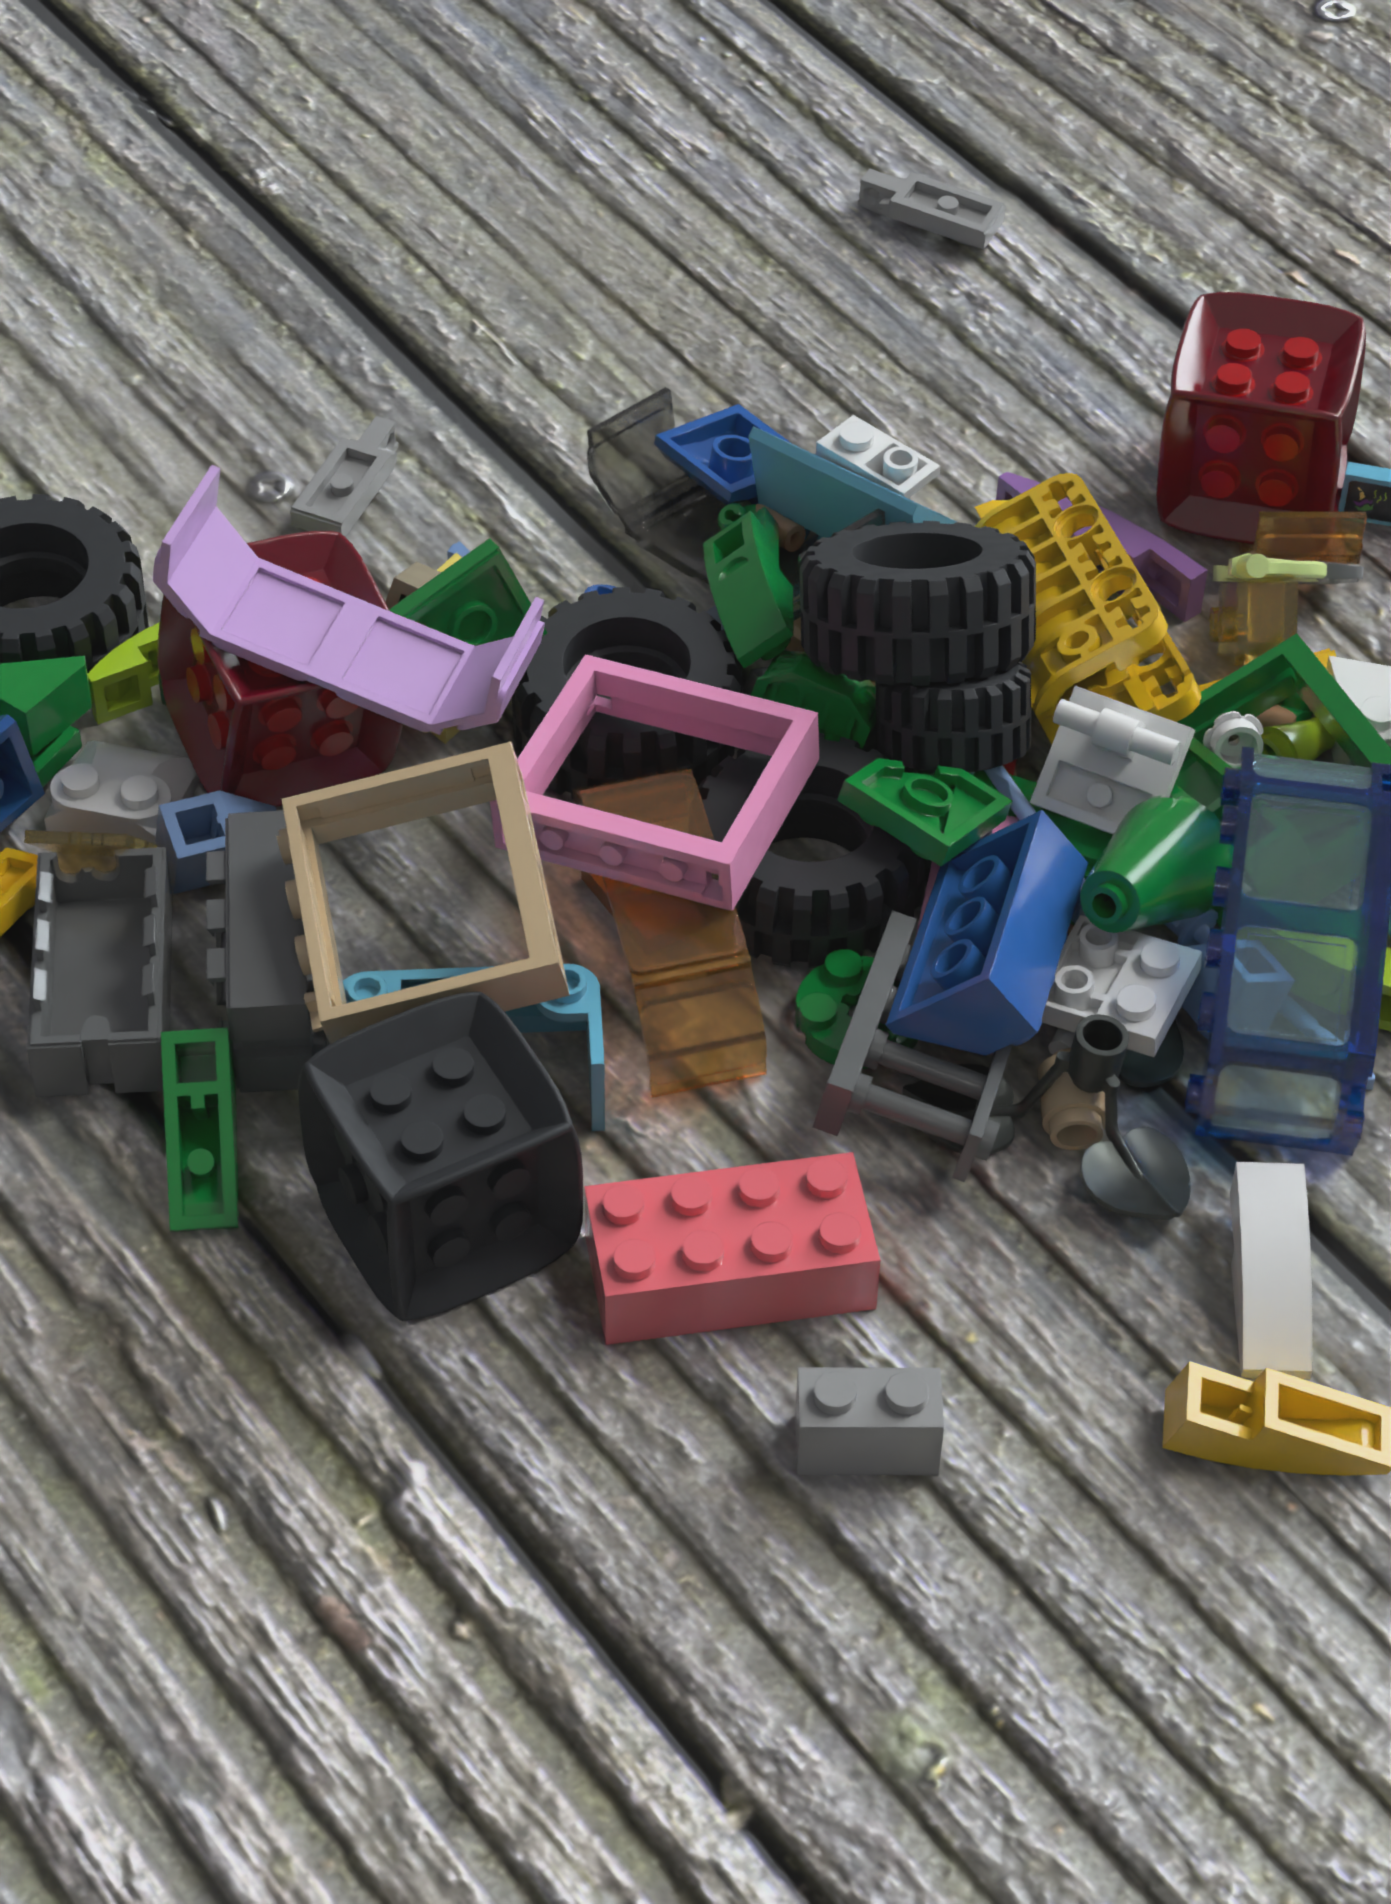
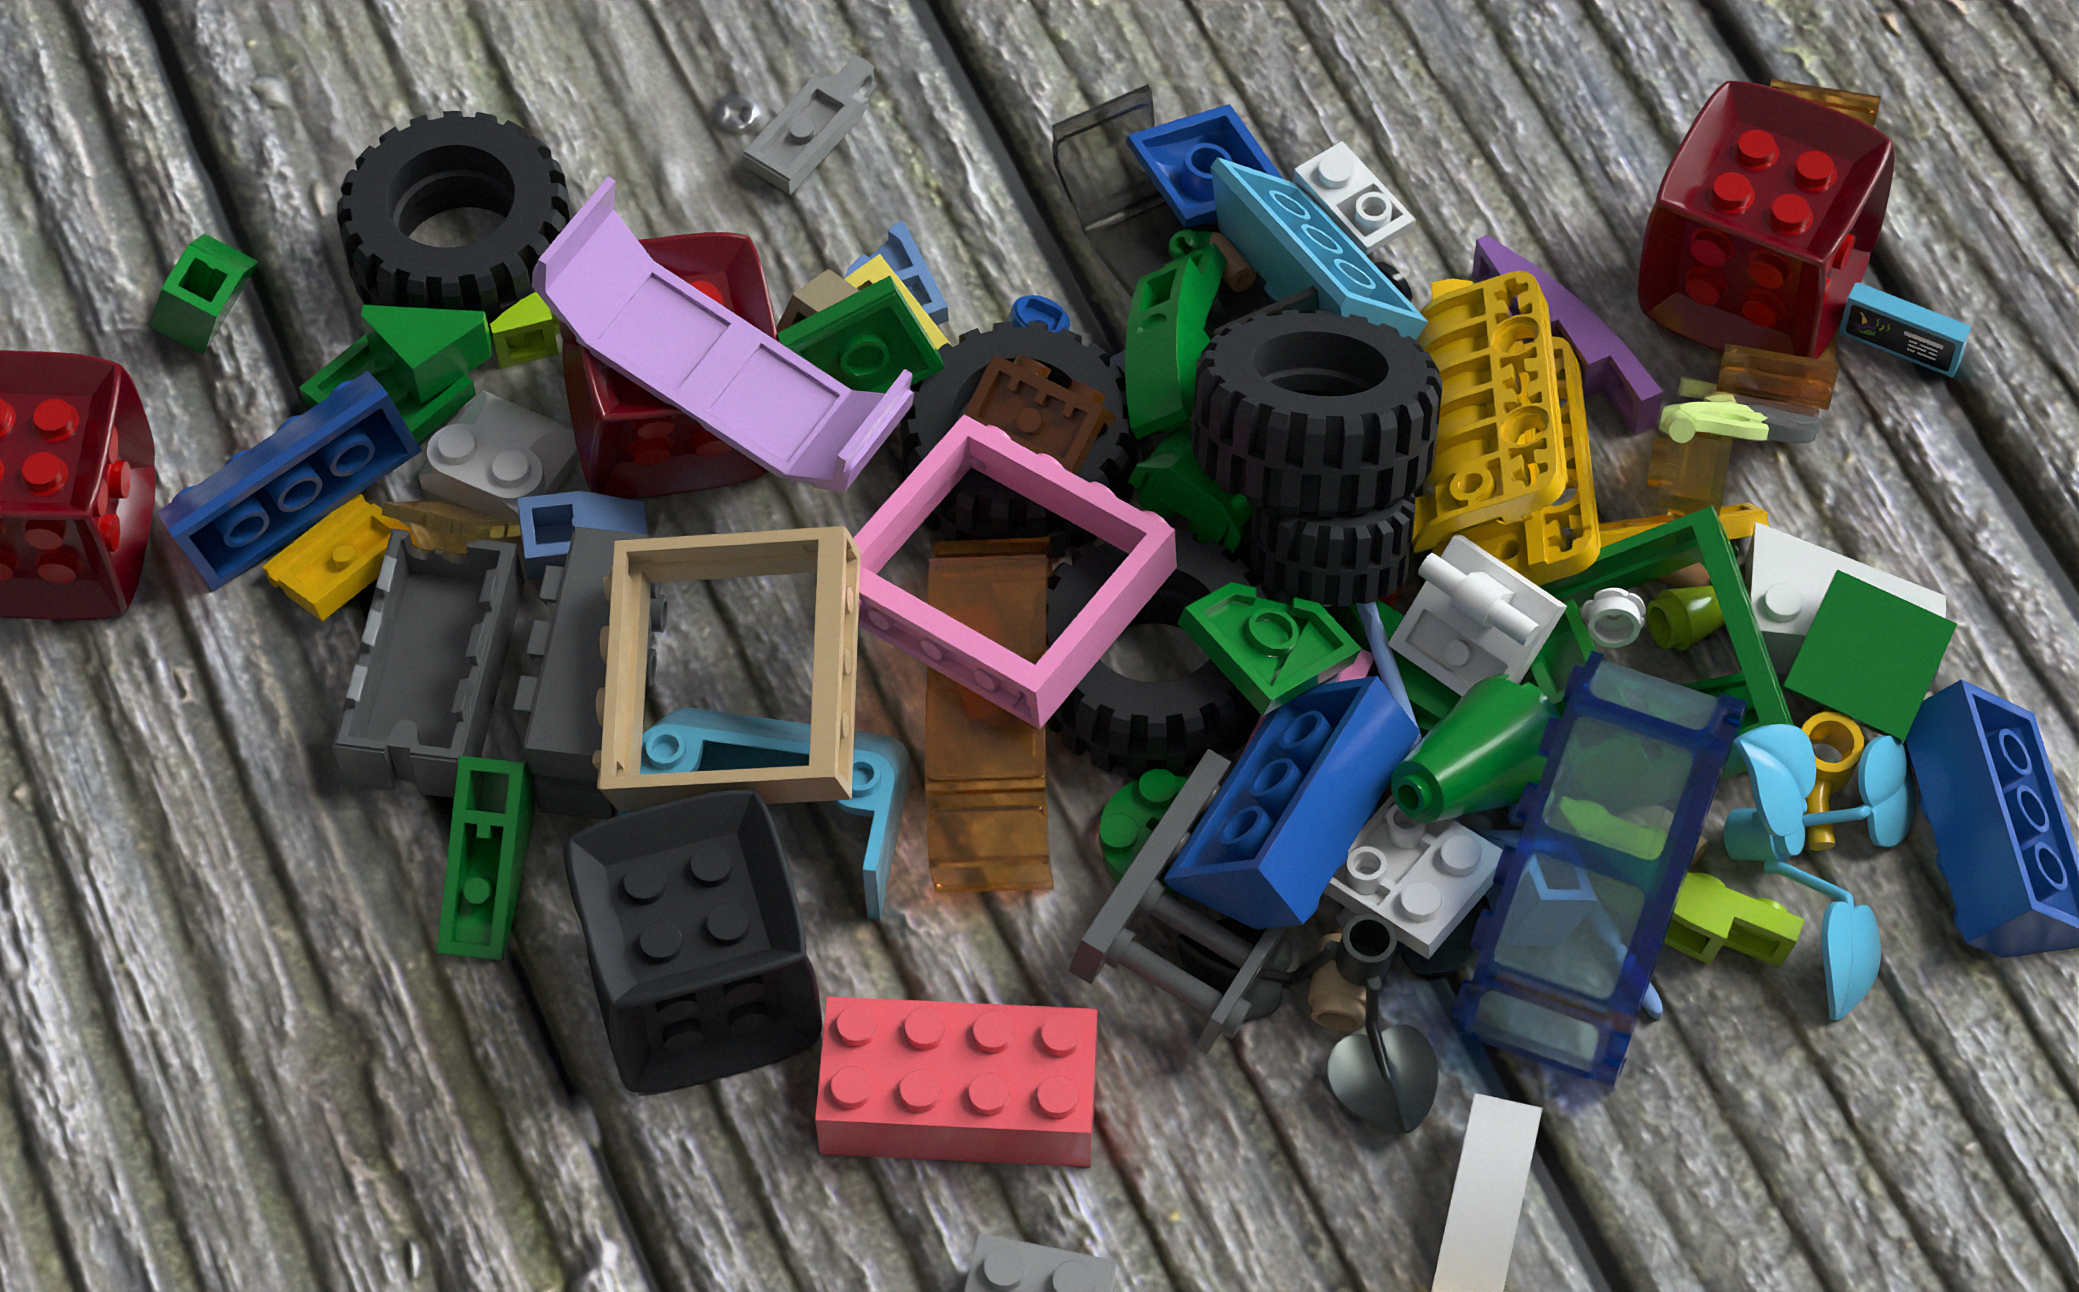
camera: 15 degrees right, 10 degrees up
none -> reddish brown bracket [963,353,1117,476]

